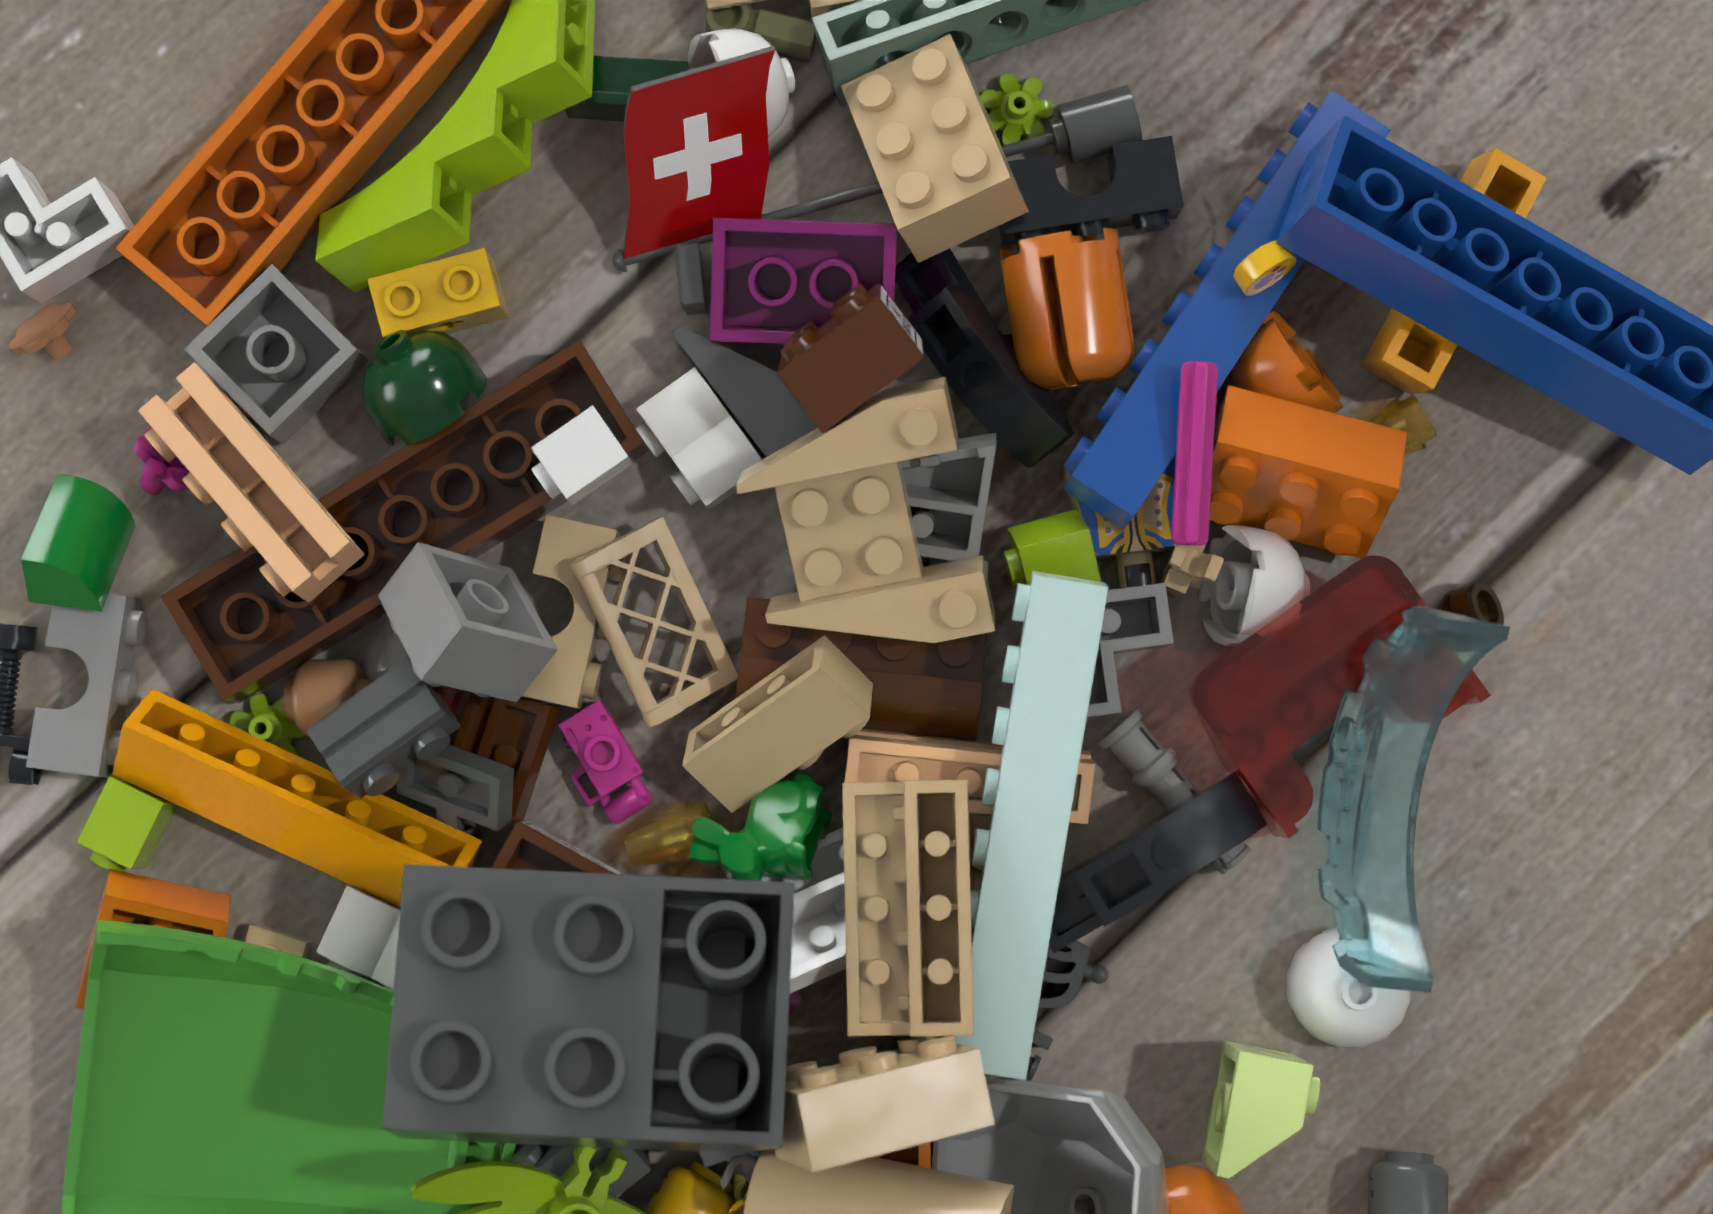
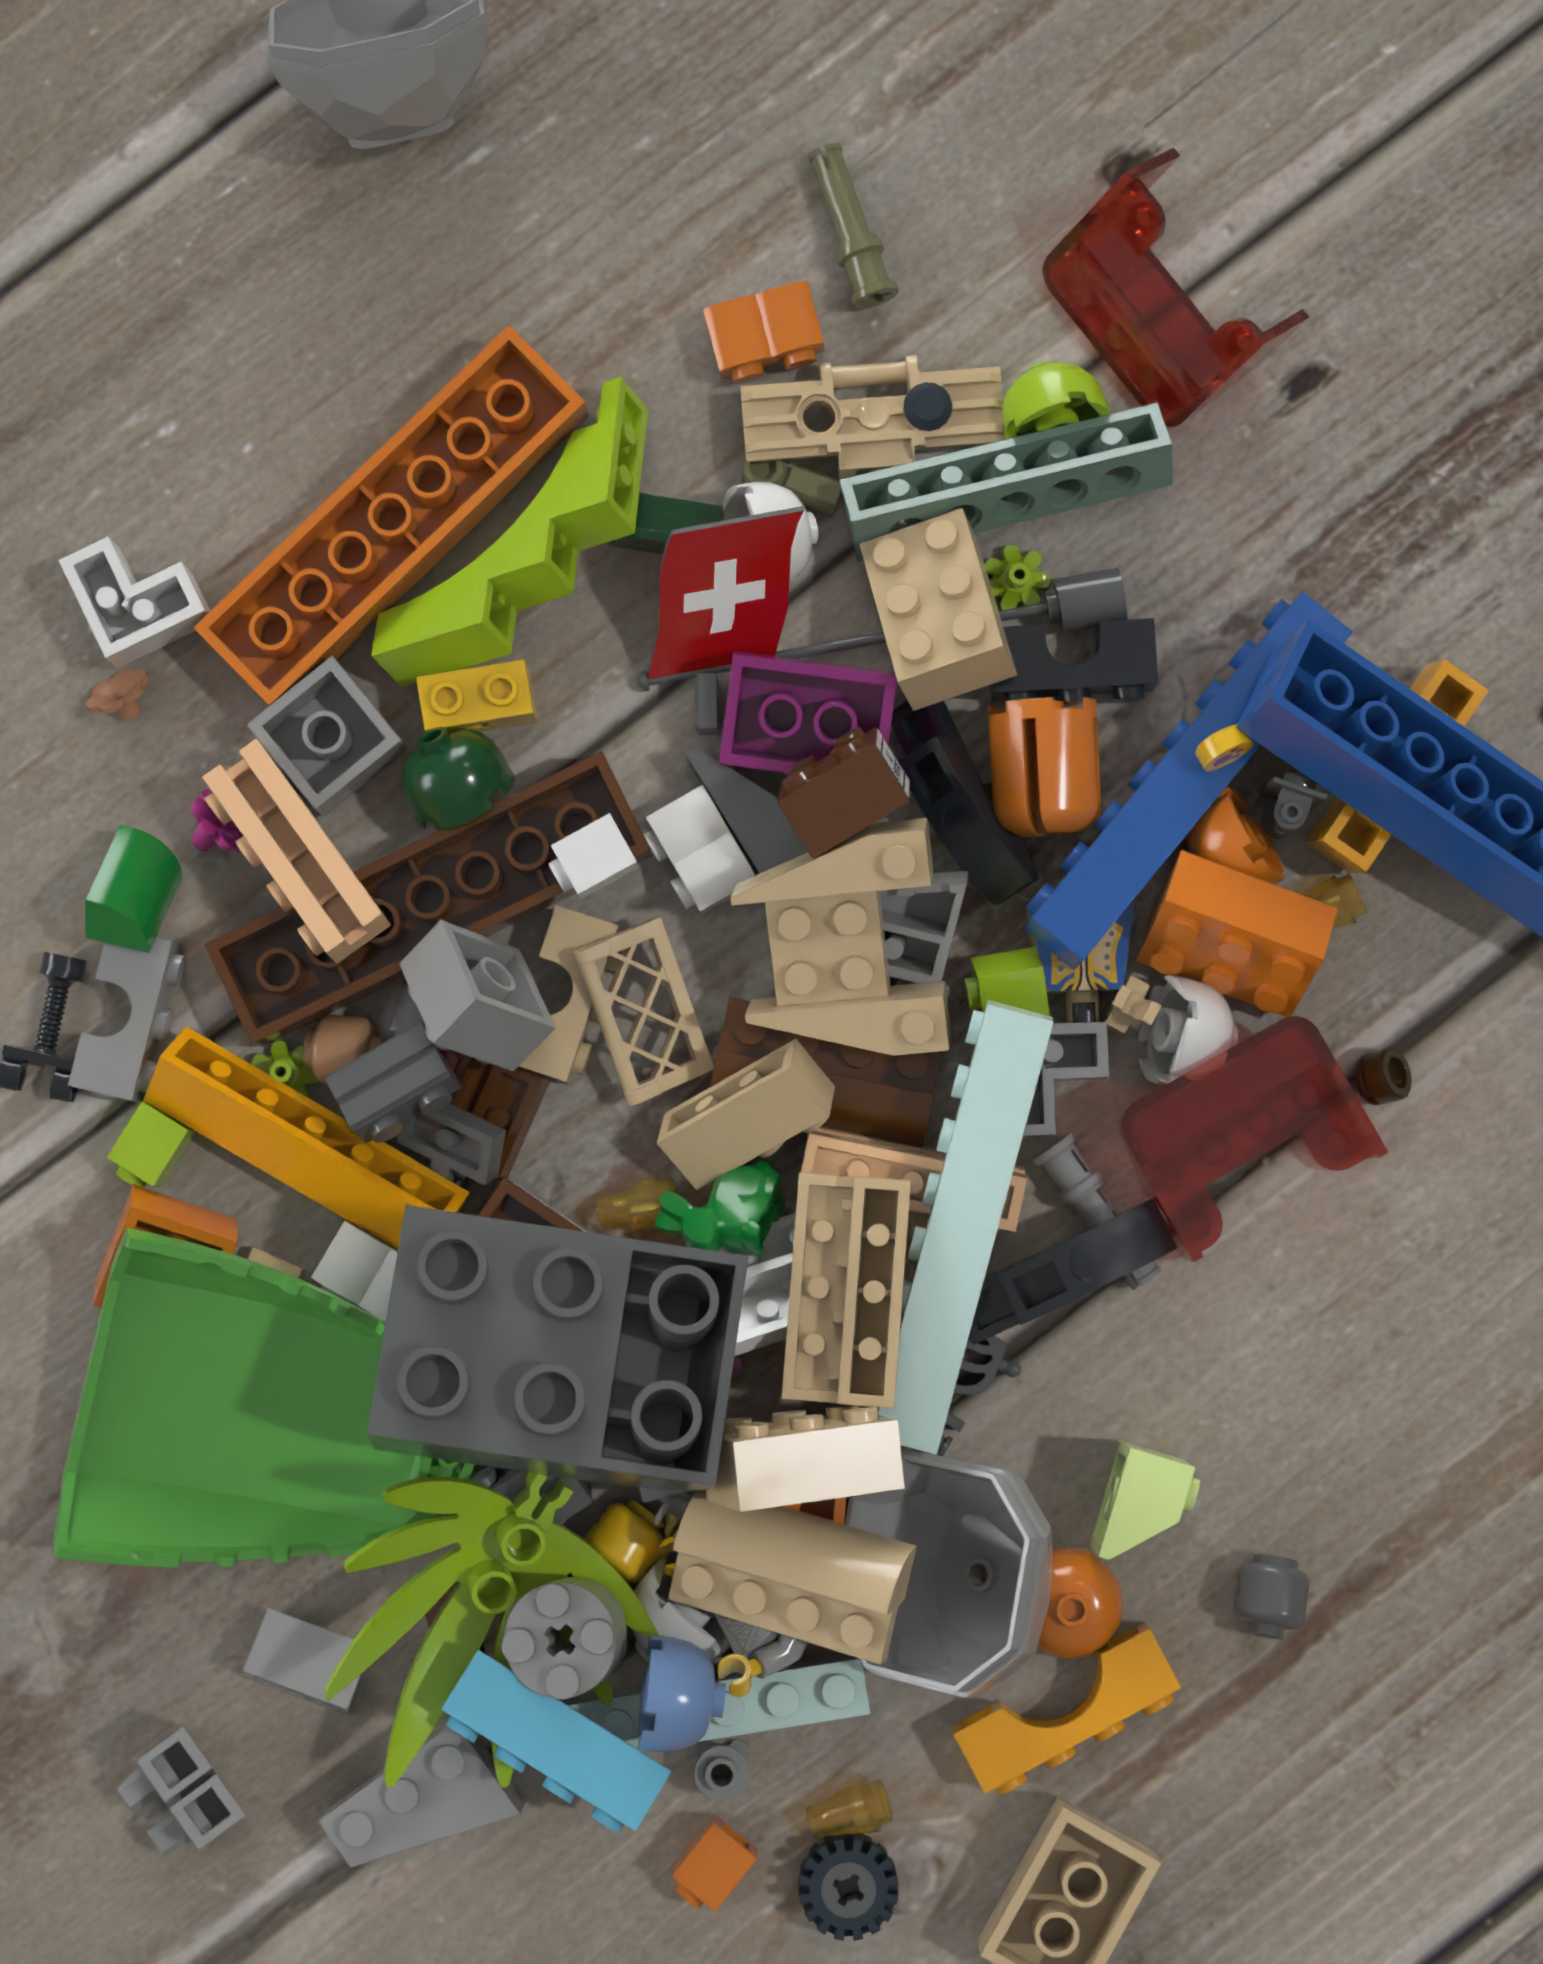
camera: 10 degrees right, 0 degrees up
dark pink piece [558,700,651,824] -> none
dark pink axle [1171,361,1218,546] -> none
white cylinder [1287,927,1410,1048] -> none
clear light blue windscreen [1317,605,1510,992] -> none
none -> dark grey hinge [1258,773,1328,839]

